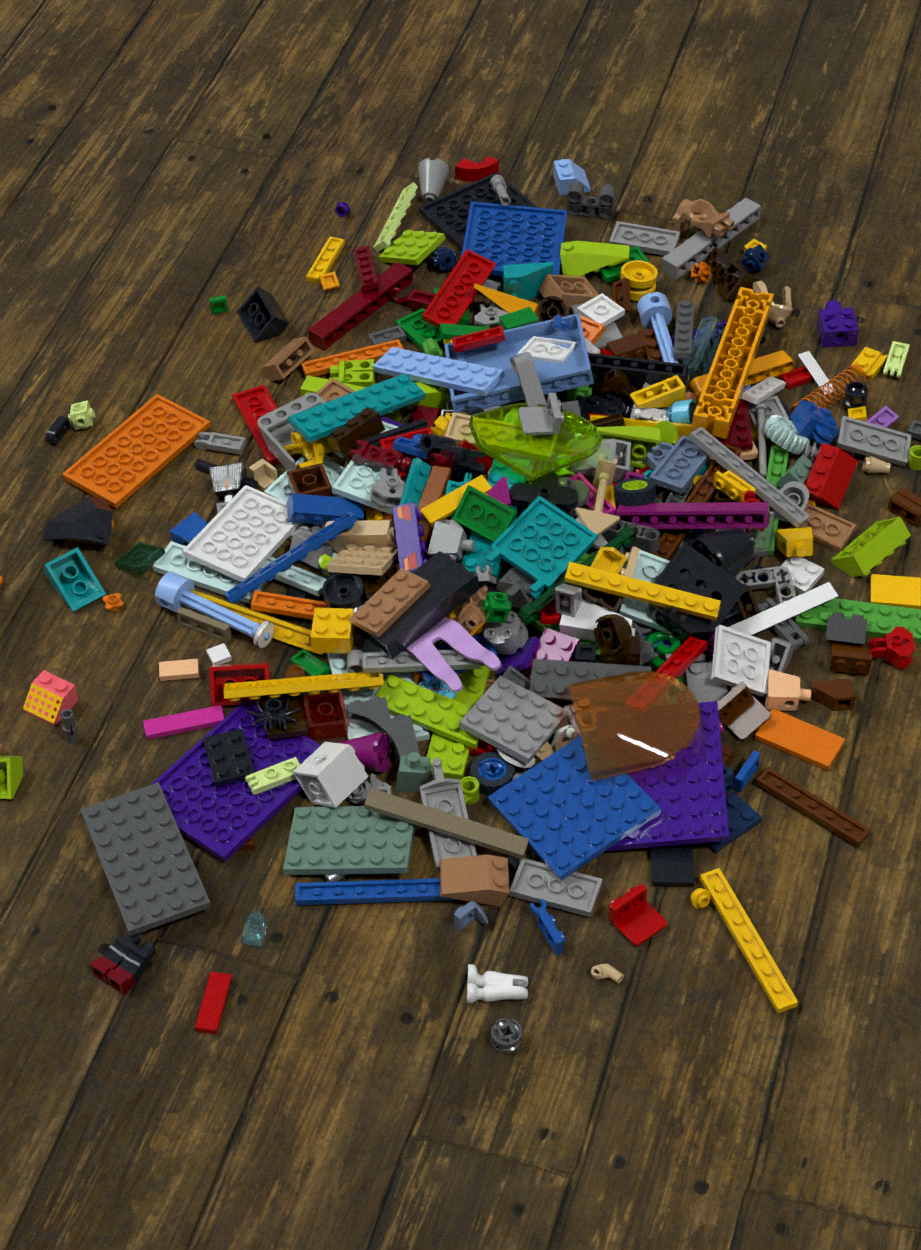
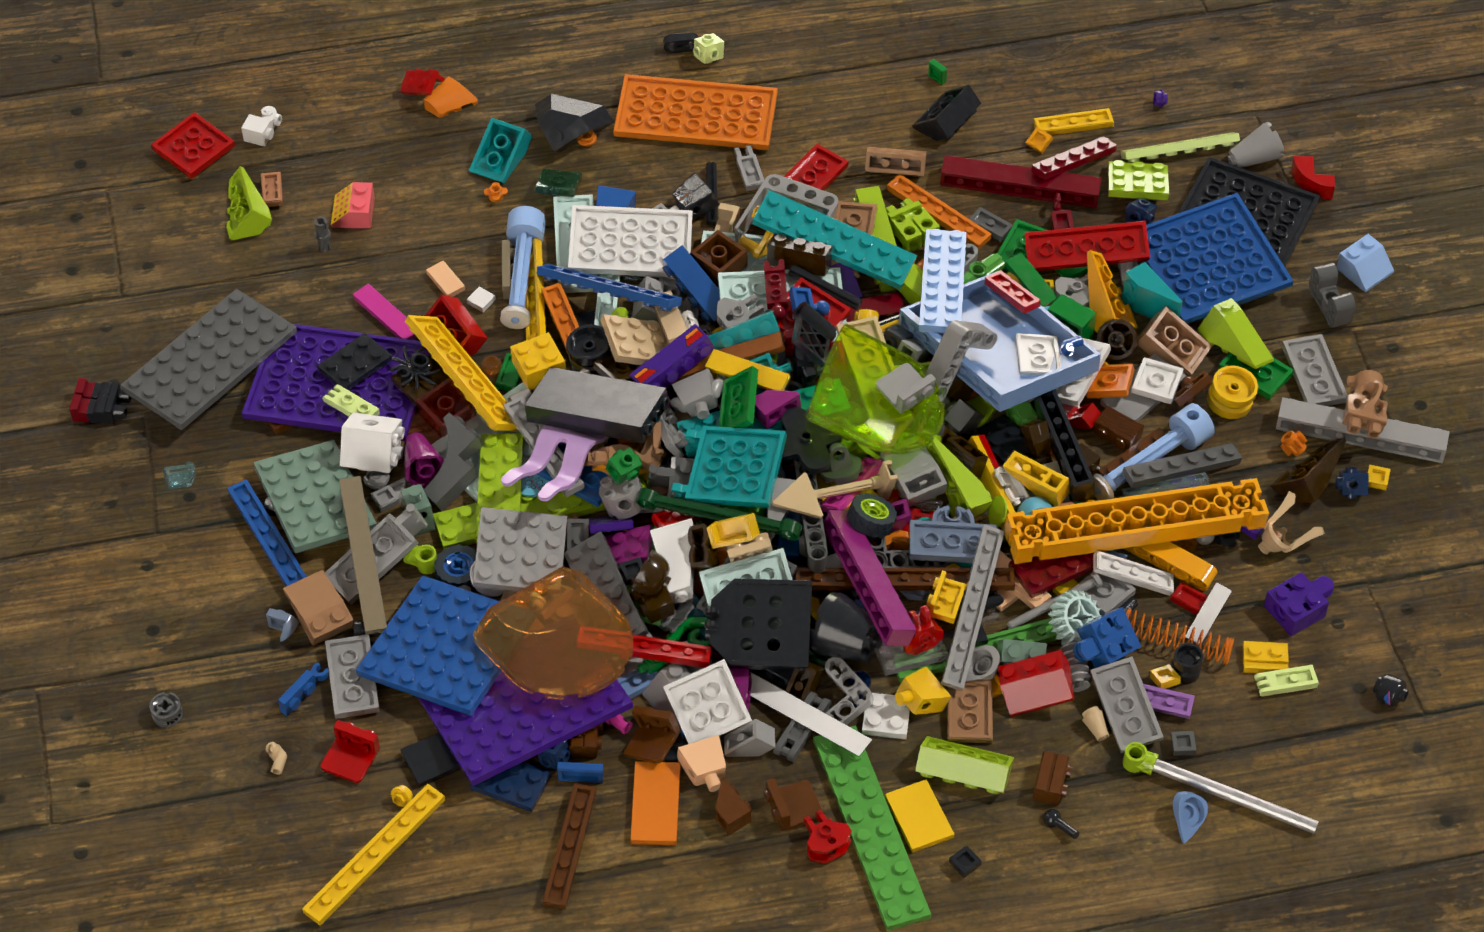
camera: 60 degrees right, 5 degrees up
red tile [195,972,232,1034] -> none
medium nougat plate [349,568,431,638] -> none
white piece [467,964,528,1003] -> none
light grey pin [490,175,511,206] -> none
light grey slope [555,583,582,618] -> none
yellow plate [564,562,721,621] -> none
dark grey brick [826,612,868,644] -> none

